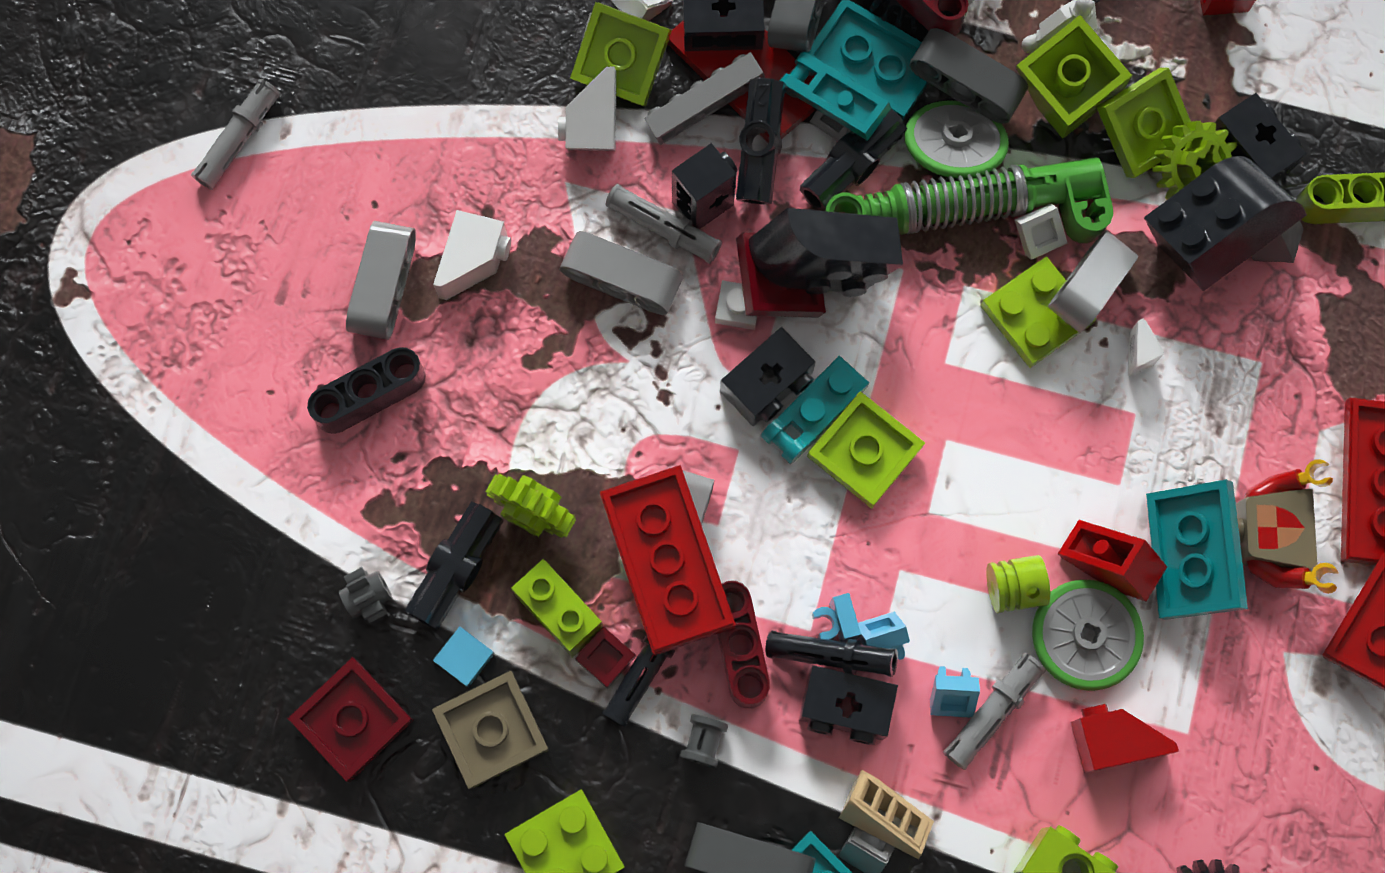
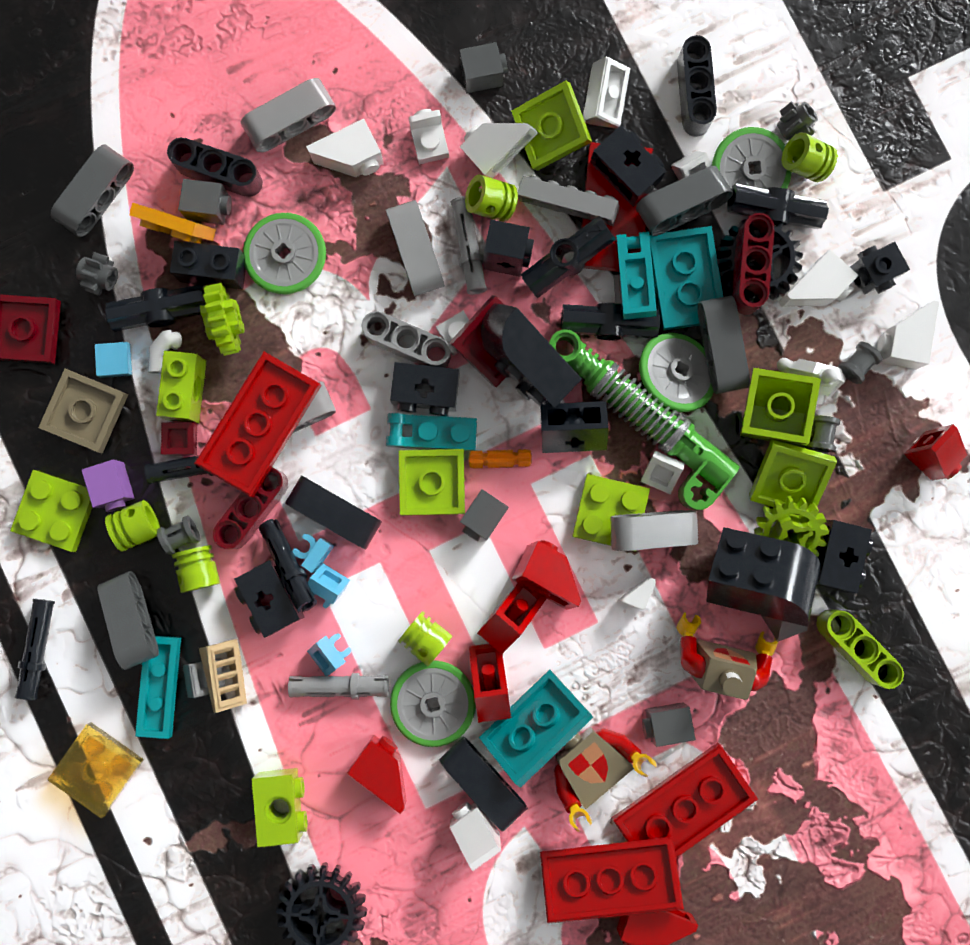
camera: 45 degrees right, 10 degrees up
none -> dark grey beam [51,144,134,237]
none -> medium lavender brick [82,460,135,512]
none -> lime piece [105,500,160,551]
none -> light orange plate [129,202,216,244]
none -> white arm [148,330,182,374]
none -> black brick [170,241,246,290]
none -> lime piece [172,545,220,593]
none -> dark grey brick [178,179,232,225]
none -> light grey wheel [243,213,326,294]
none -> black beam [285,475,382,550]
none -> light grey beam [361,311,451,368]
none -> white bracket [409,109,449,165]
none -> black beam [439,736,528,832]
none -> white slope [450,802,501,871]
none -> dark grey brick [459,42,508,94]
none -> dark grey brick [460,489,509,542]
none -> lime piece [465,174,518,222]
none -> orange axle [469,449,532,469]
none -> red slope [477,583,546,654]
none -> red slope [511,540,581,610]
none -> black brick [540,401,609,453]
none -> dark grey brick [642,702,696,747]
none -> torso [676,612,778,700]
none -> dark grey bush [806,415,841,453]

